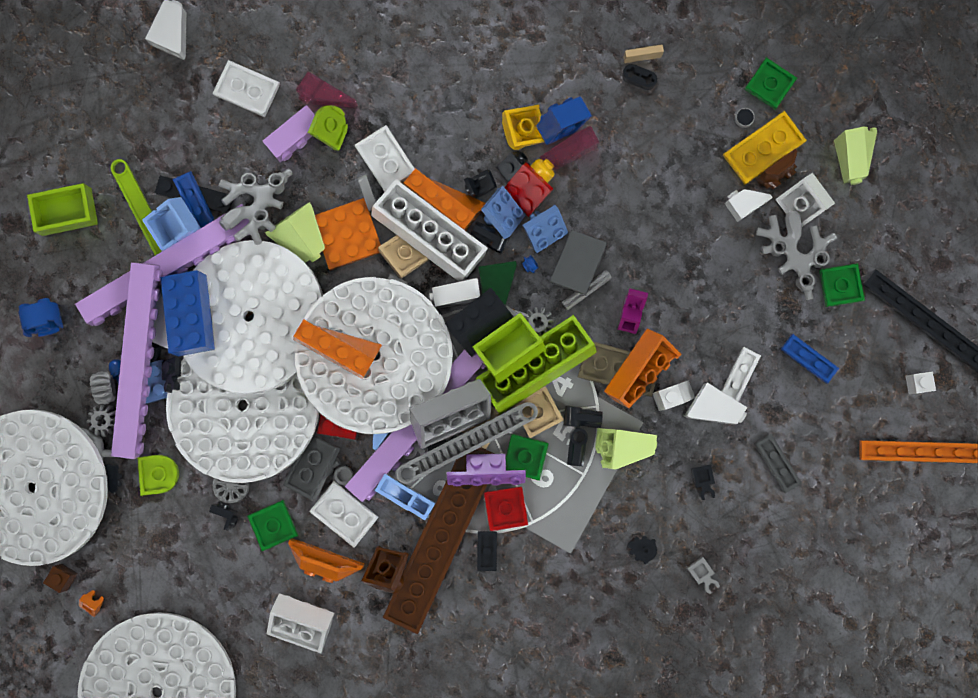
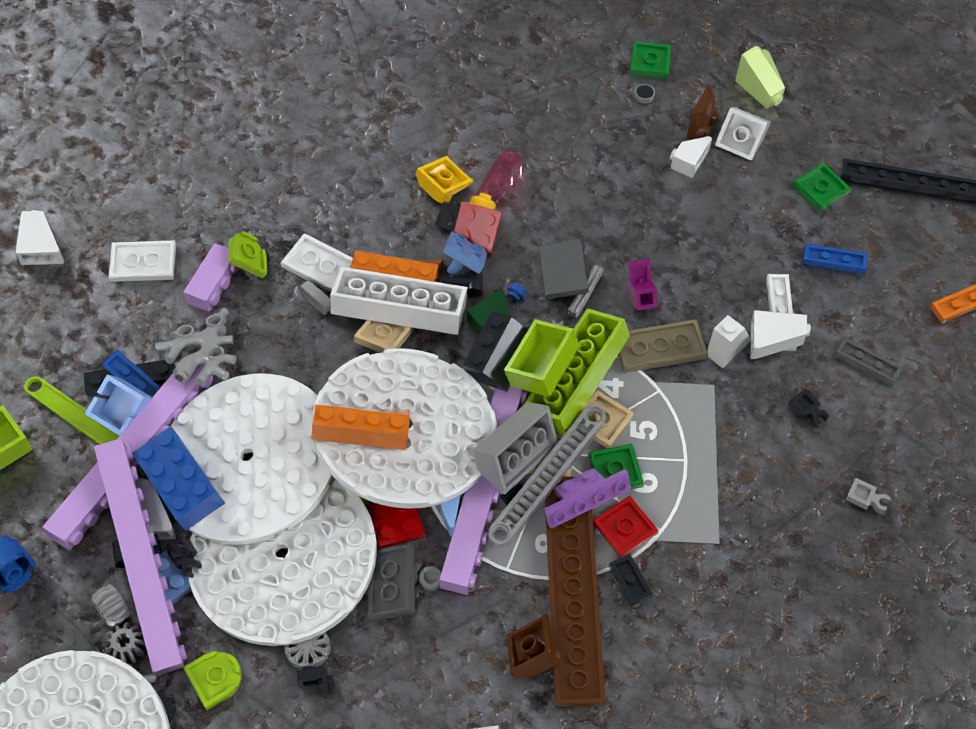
camera: 30 degrees left, 25 degrees down
blue cylinder [108,359,121,385] -> none
green tile [247,500,299,551] -> none
yellowish green slope [265,202,325,263] -> none
orange wedge [288,538,365,583] -> none
clear pink slope [296,71,358,109] -> none
white tile [309,481,379,548] -> none
orange plate [315,198,381,271] -> none
light blue slope [375,474,435,520] -> none
white slope [429,278,480,309] -> none
black bracket [464,169,497,197] -> none
medium blue plate [523,205,568,253] -> none
blue brick [536,96,592,145] -> none
black piece [563,406,603,428] -> none
black piece [567,427,588,467] -> none
yellowish green slope [595,428,657,469] -> none
orange wedge [604,329,682,408] -> none
black beam [622,64,657,90] -> none
tan tile [623,45,664,63] -> none
black piece [628,536,657,564] -> none
yellow tile [723,111,807,185] -> none
light grey plant [756,211,837,301] -> none
white brick [905,371,936,394] -> none

